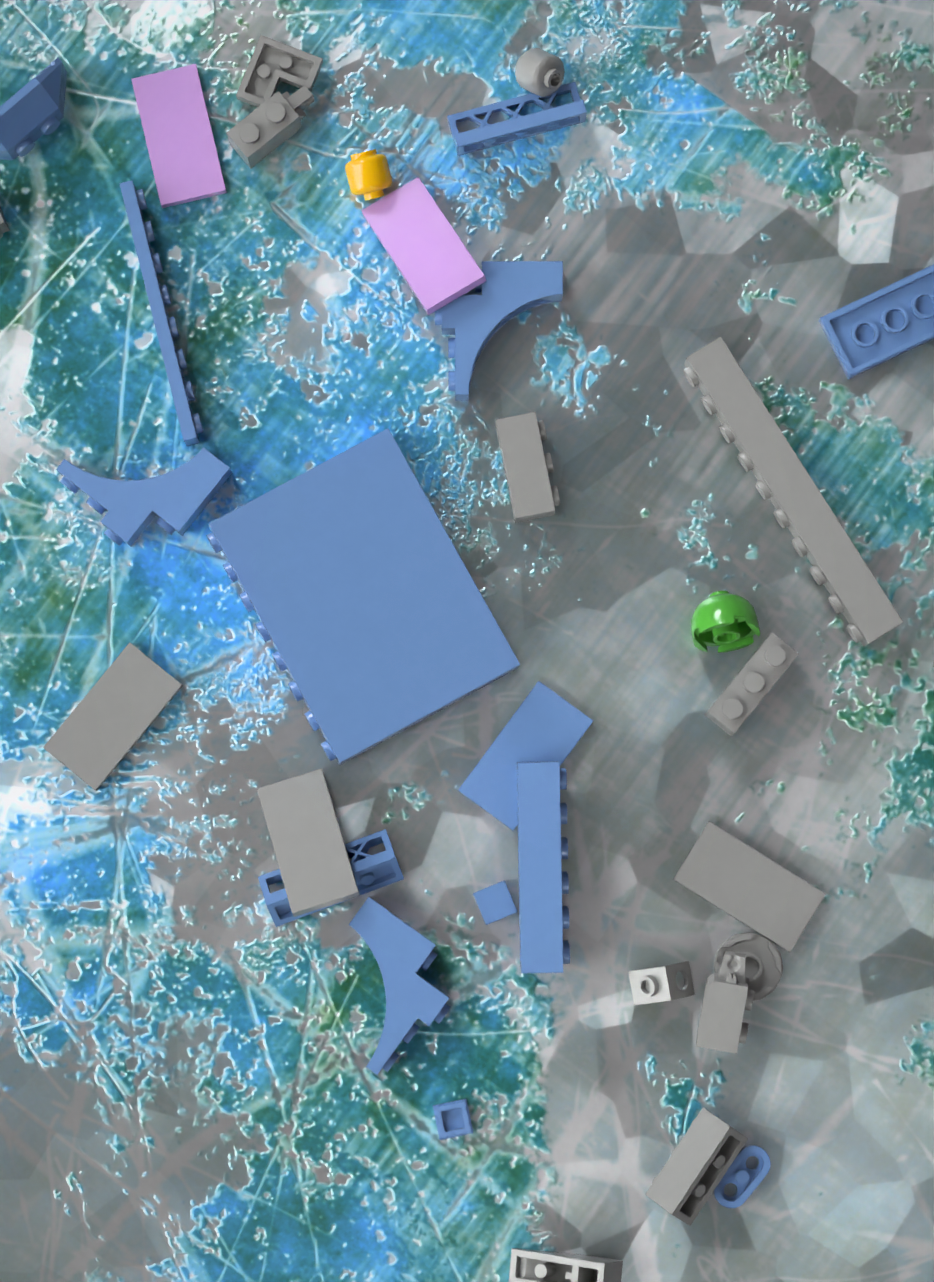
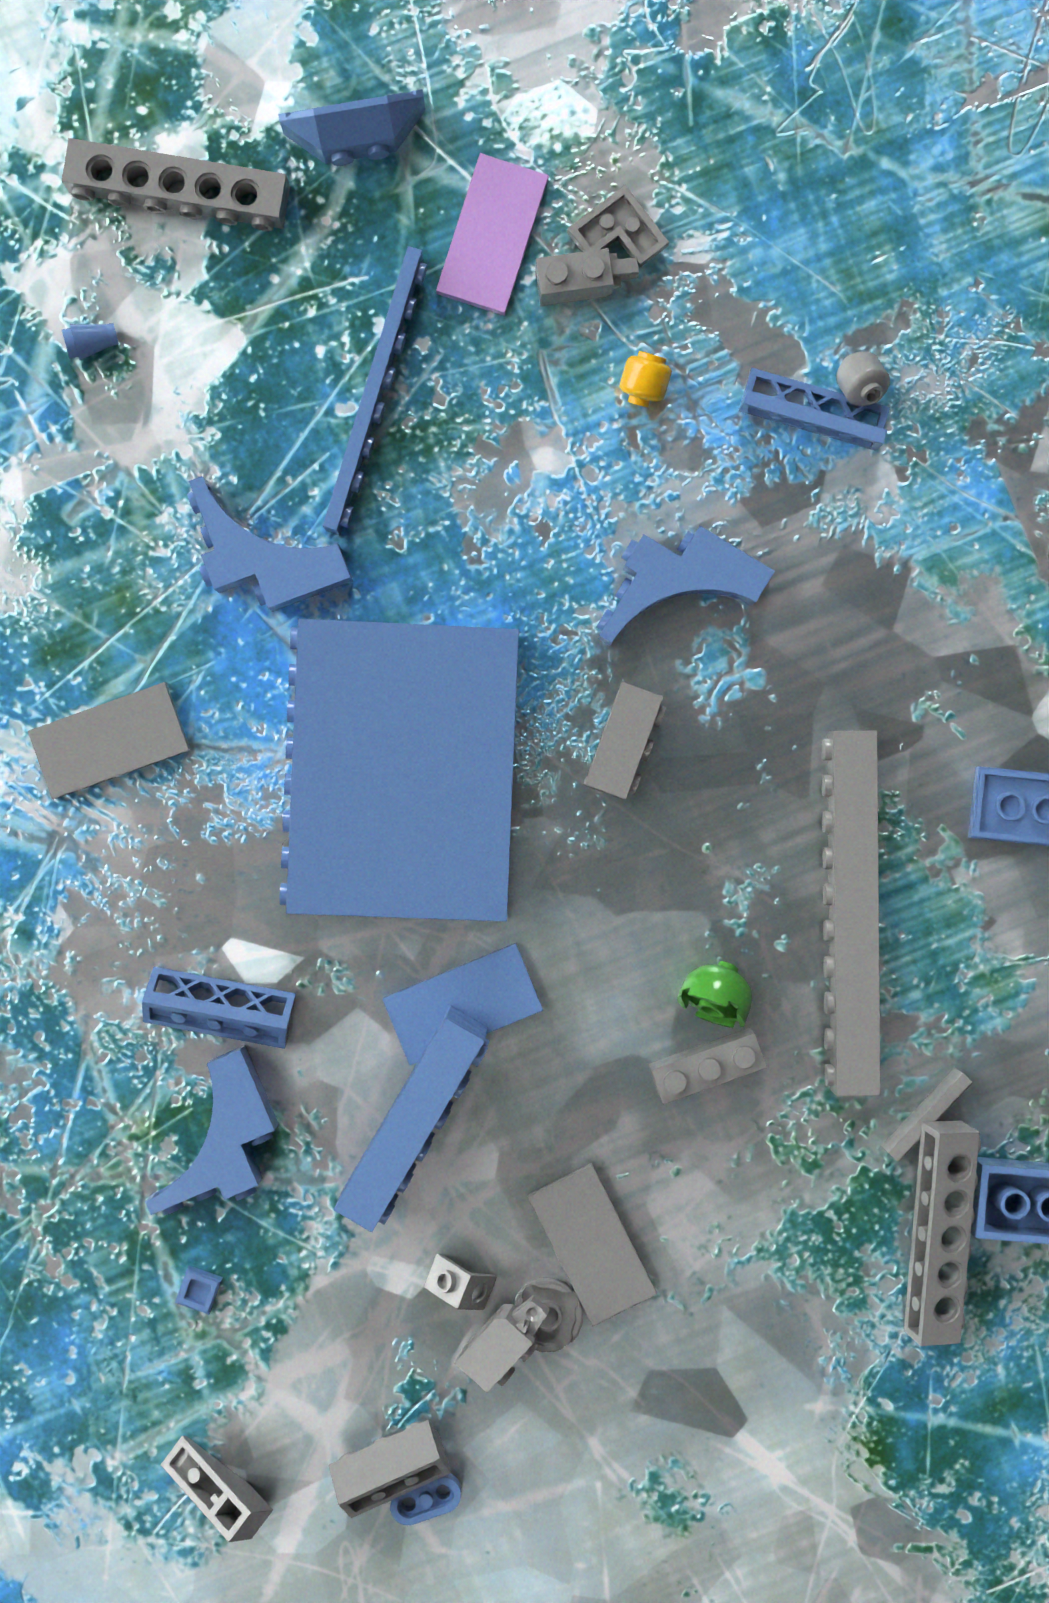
camera: 30 degrees right, 5 degrees up
light grey tile [257,768,360,917] -> none
lavender tile [361,177,486,315] -> none
medium blue tile [473,880,517,925] -> none

